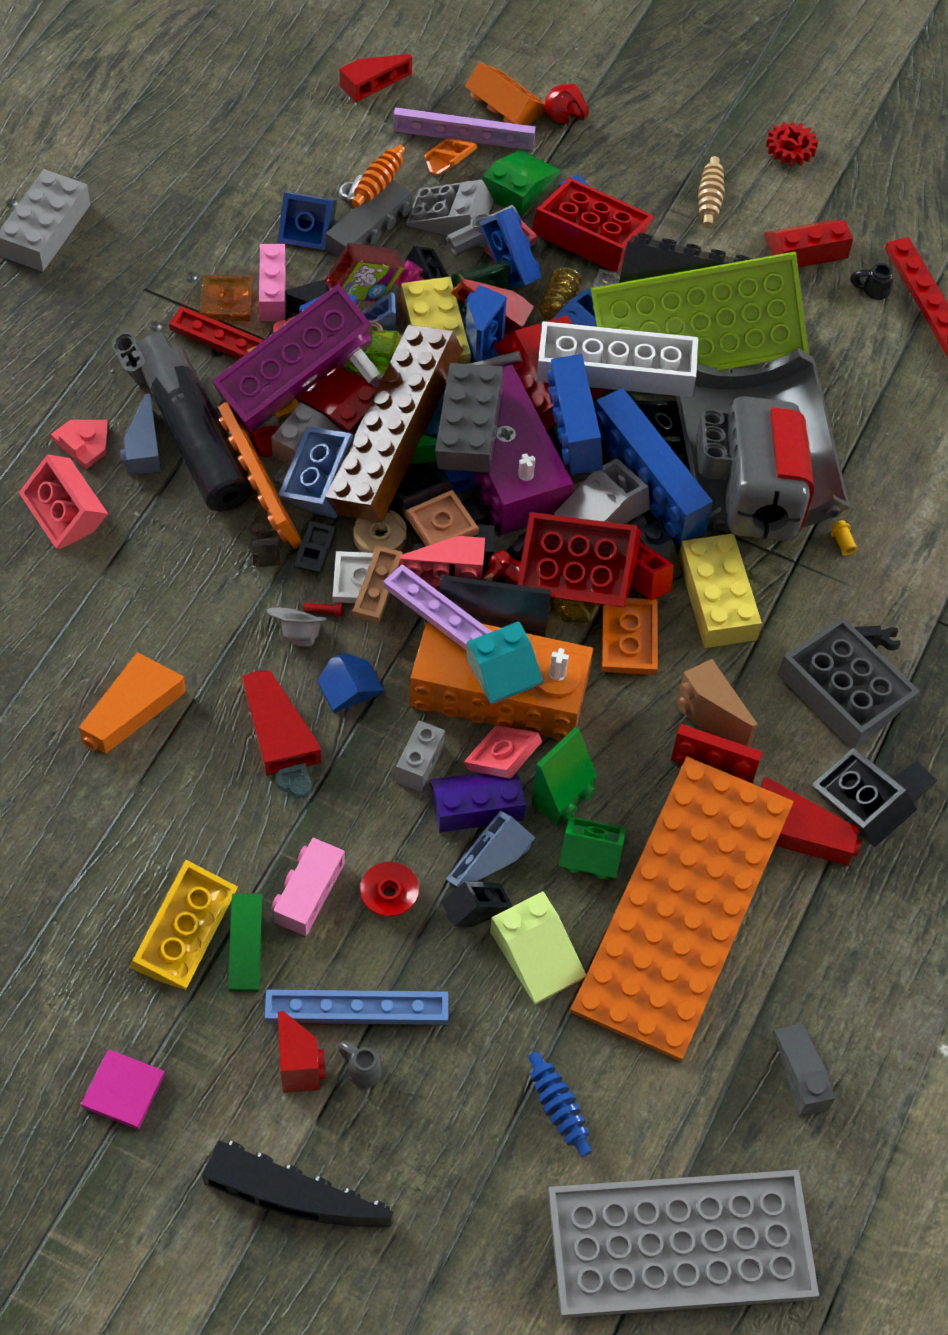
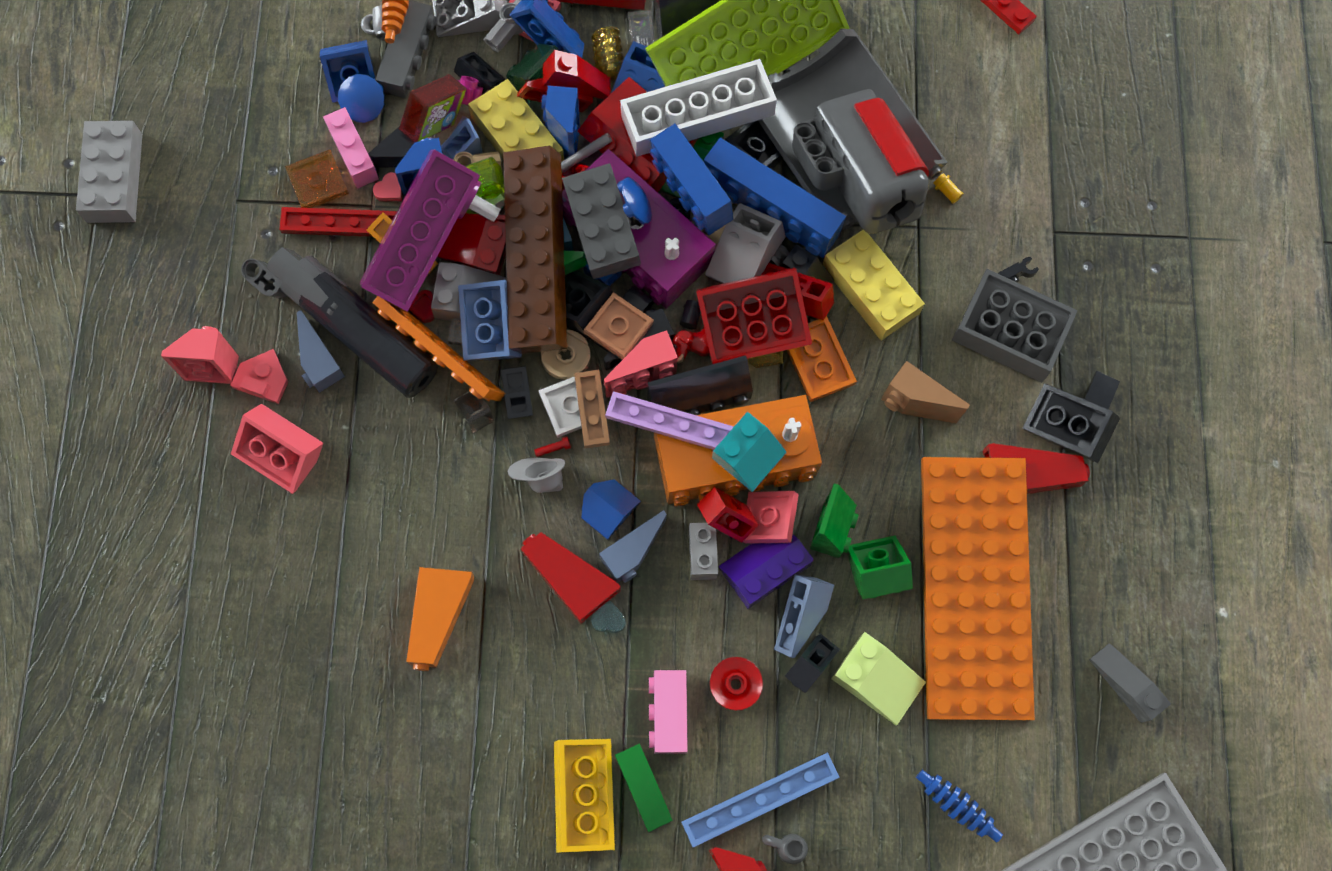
camera: 25 degrees left, 15 degrees up
red plate [671,724,763,784] -> none
none -> coral slope [161,326,239,384]
none -> blue dish [338,74,384,123]
none -> red slope [543,50,611,100]
none -> sand blue slope [599,510,667,583]
none -> blue dish [617,177,652,225]
none -> red brick [697,487,759,543]

